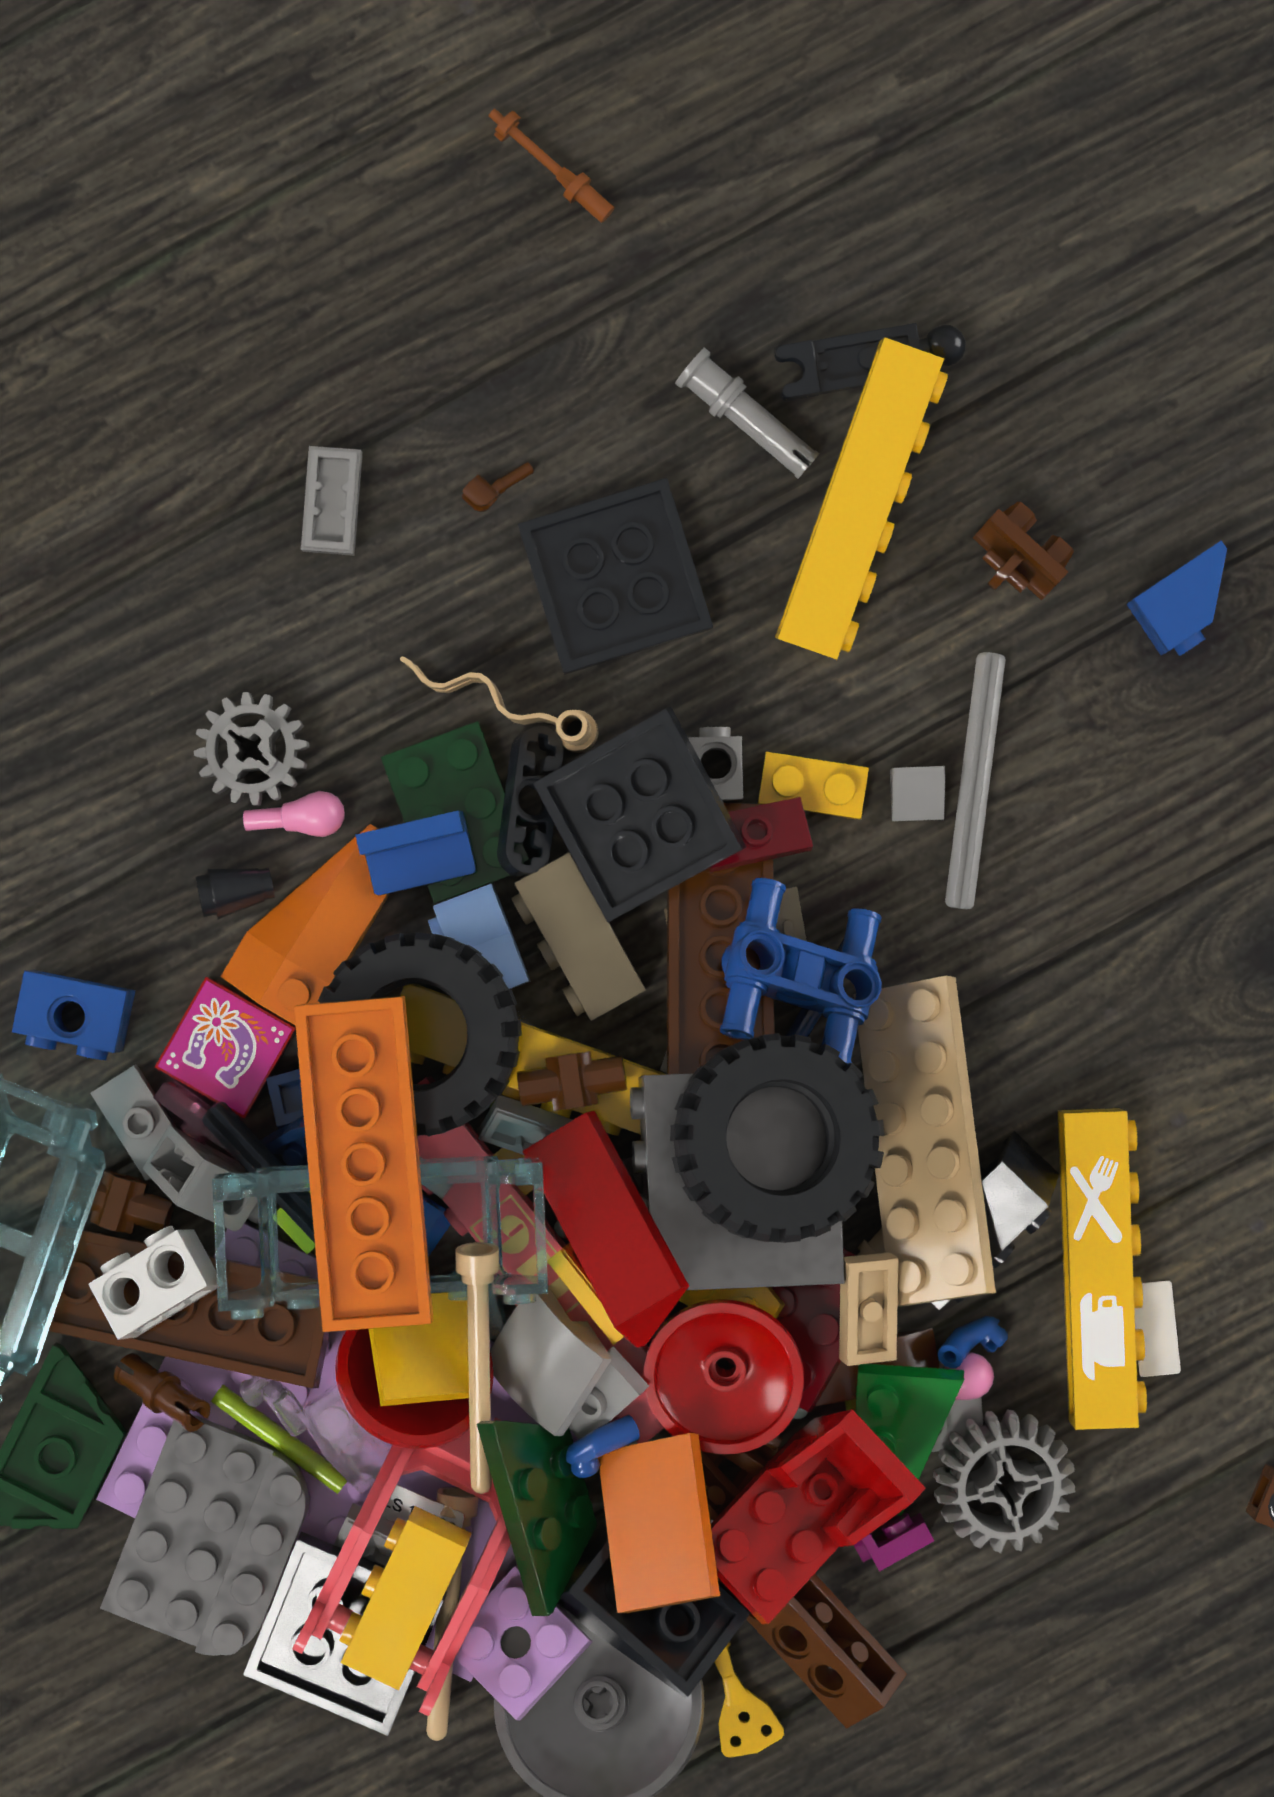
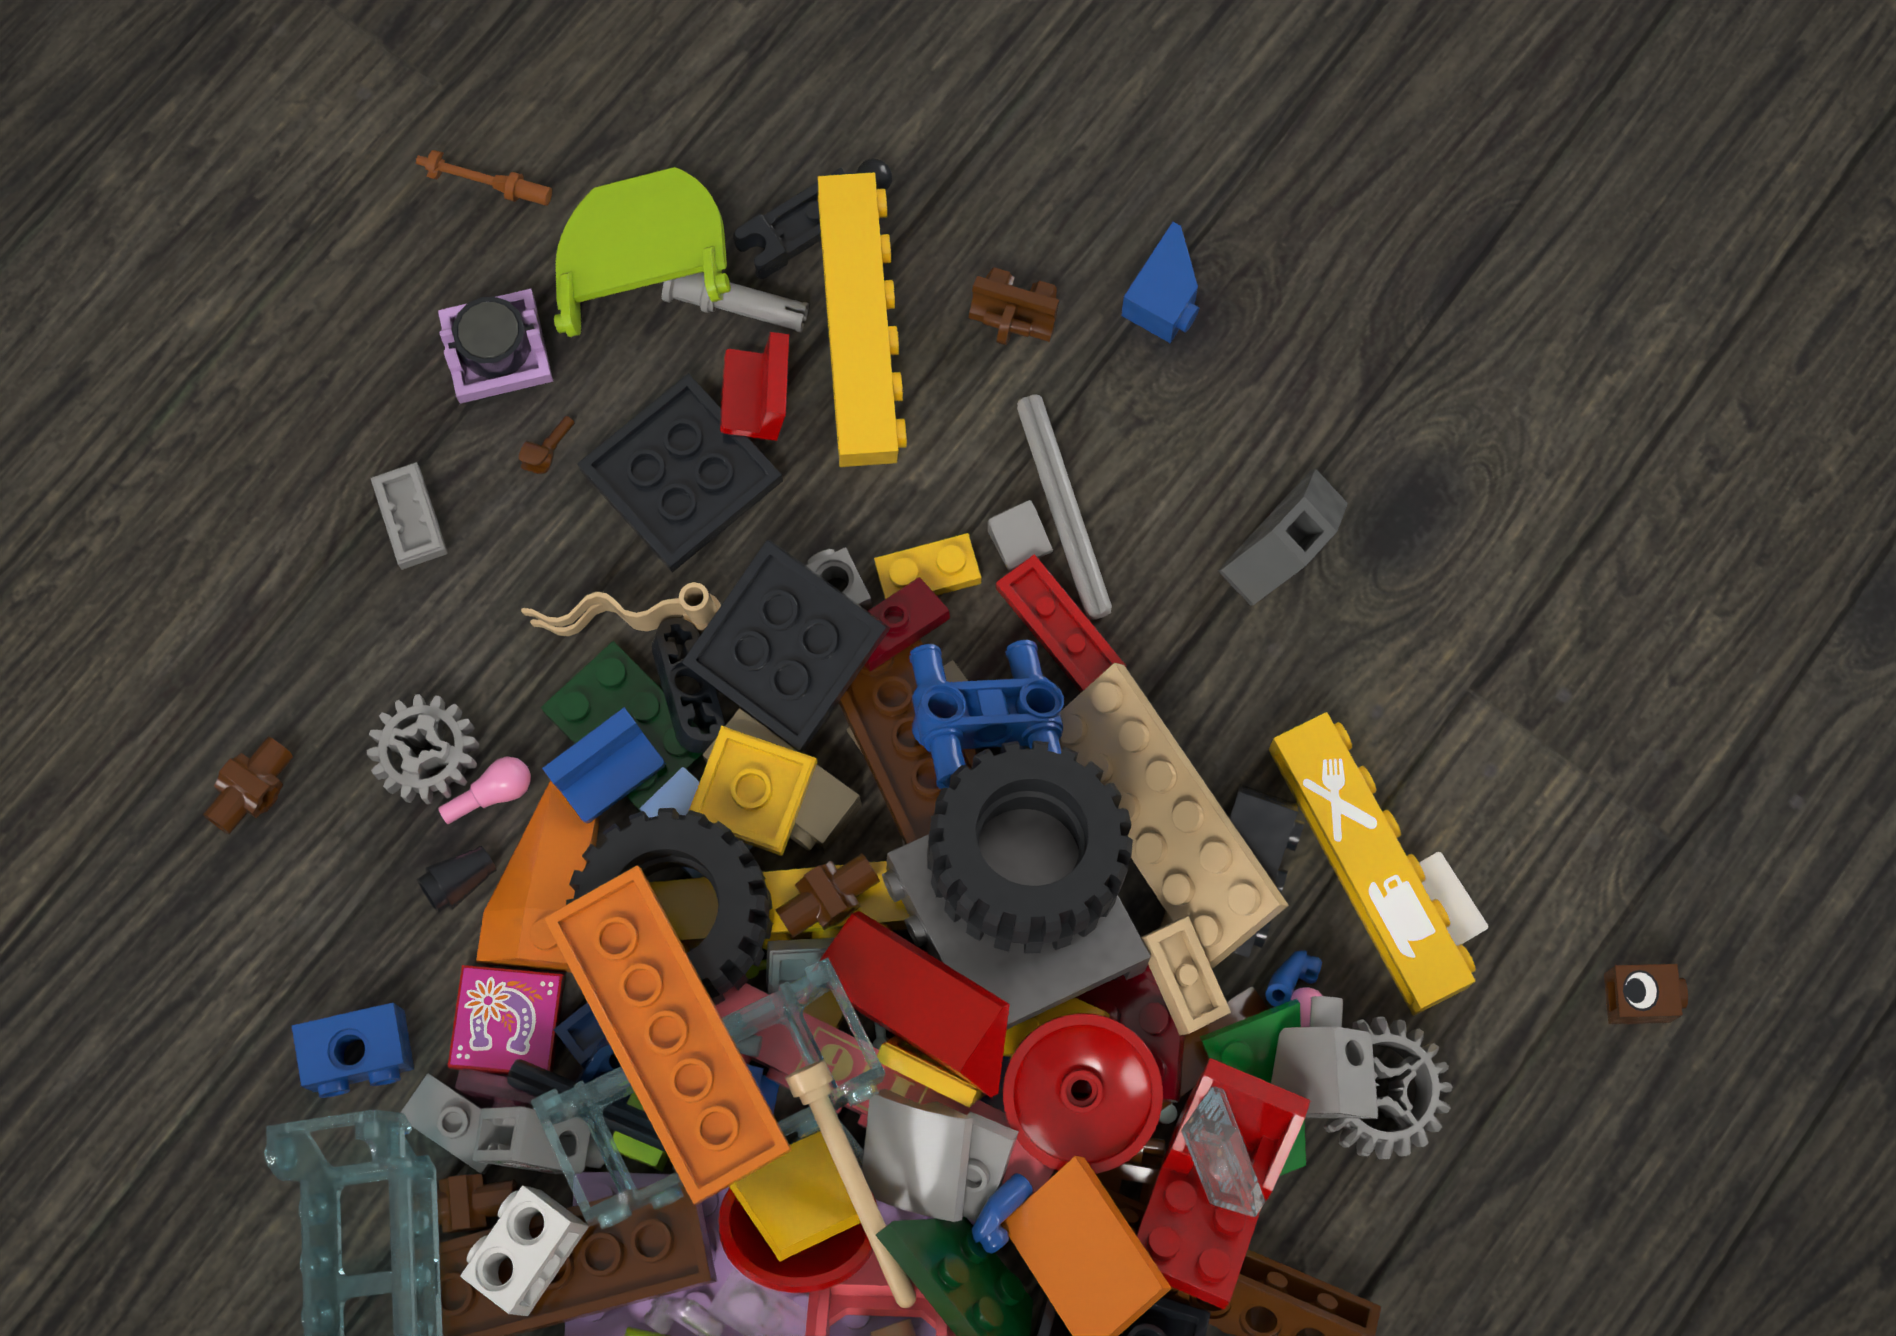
camera: 20 degrees left, 15 degrees down
magenta bracket [853,1513,935,1572] -> none
none -> reddish brown axle [203,737,294,835]
none -> piece [438,289,553,404]
none -> lime piece [554,167,731,337]
none -> yellow tile [689,726,817,856]
none -> red panel [720,332,789,441]
none -> red plate [996,554,1126,693]
none -> clear panel [1181,1086,1266,1217]
none -> dark grey slope [1218,468,1348,606]
none -> light grey torso [1271,996,1378,1119]

